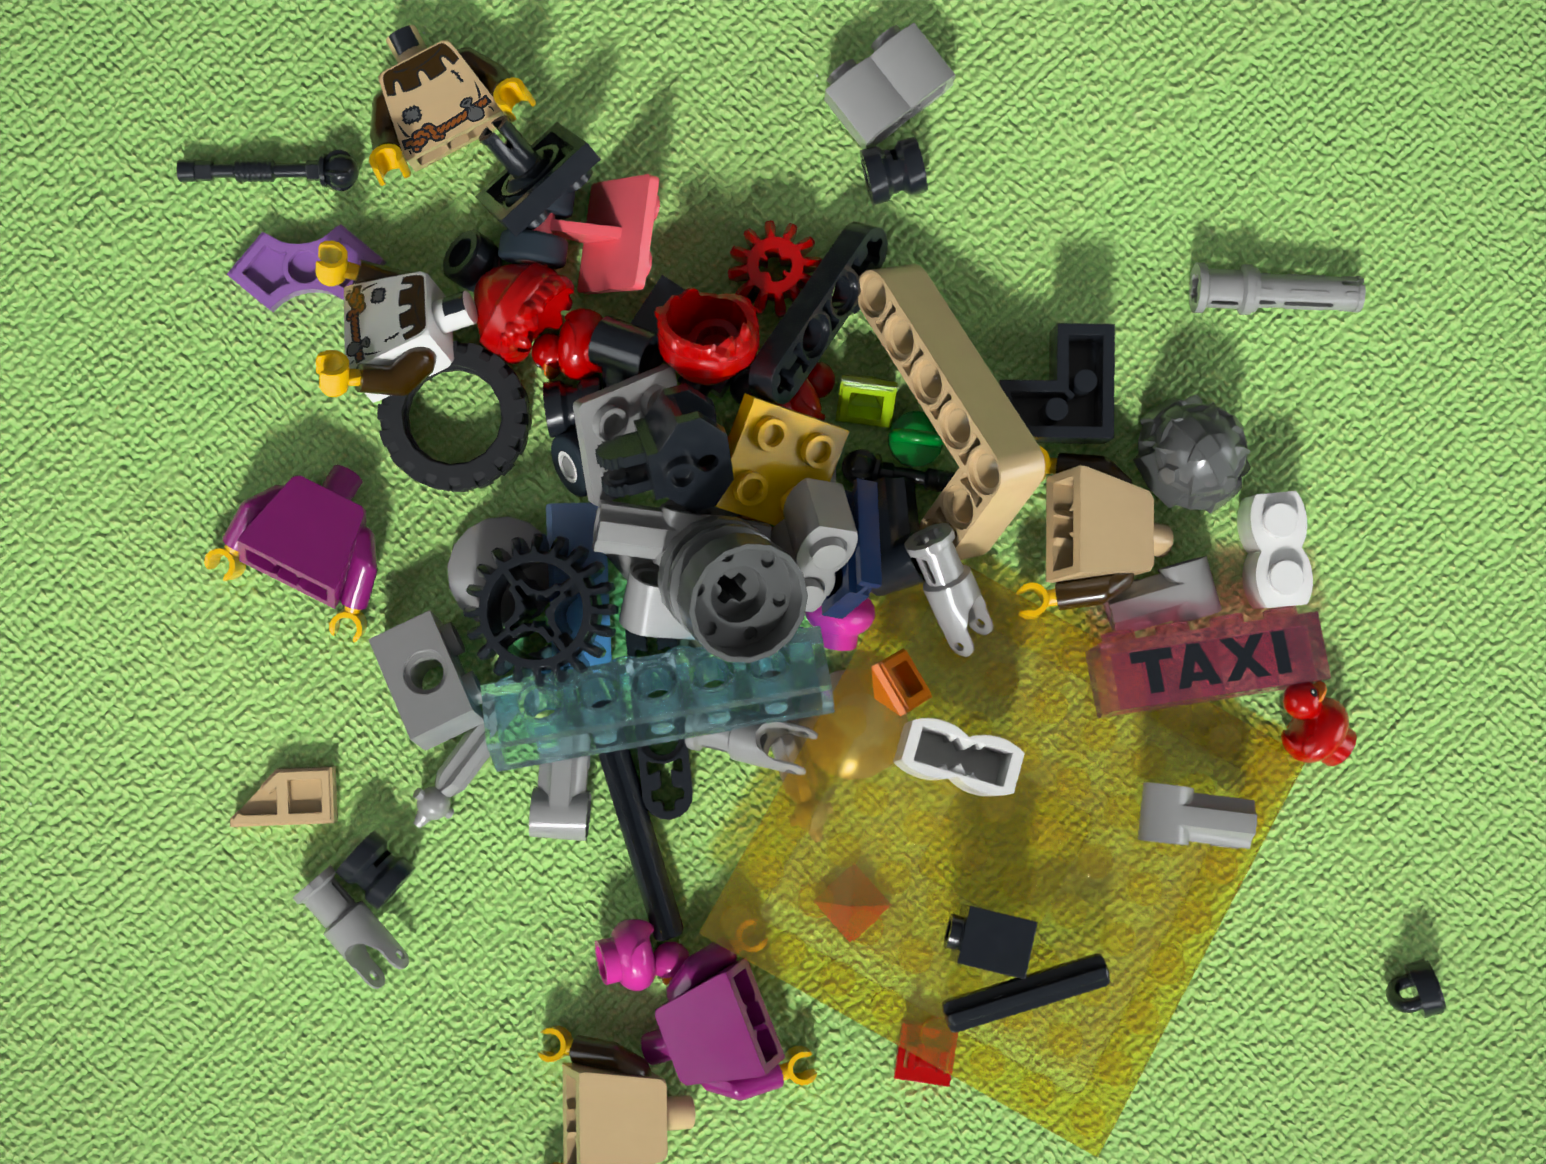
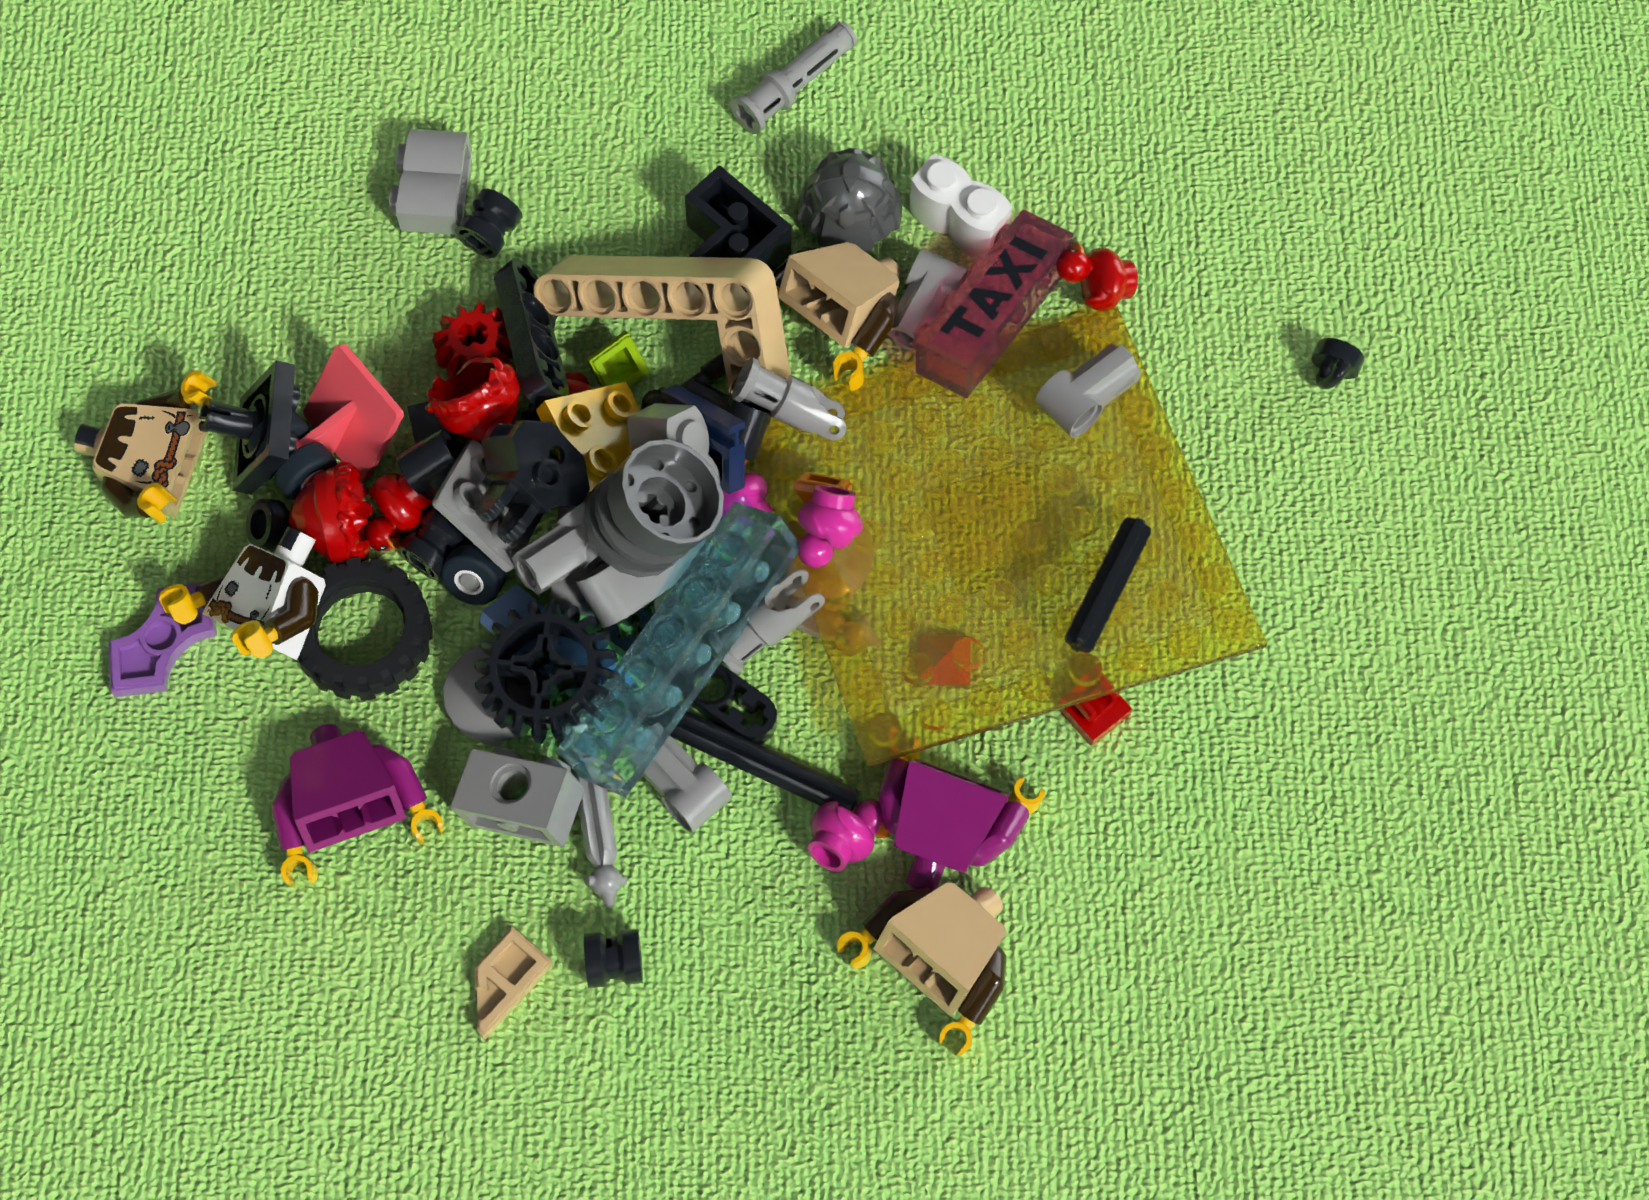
camera: 55 degrees left, 20 degrees down
black piece [176,150,359,191] -> none
light grey piece [293,865,409,989] -> none
green tile [888,411,944,468] -> none
white brick [893,718,1025,796] -> none
black brick [944,904,1038,979] -> none
none -> dark pink animal [797,485,863,568]

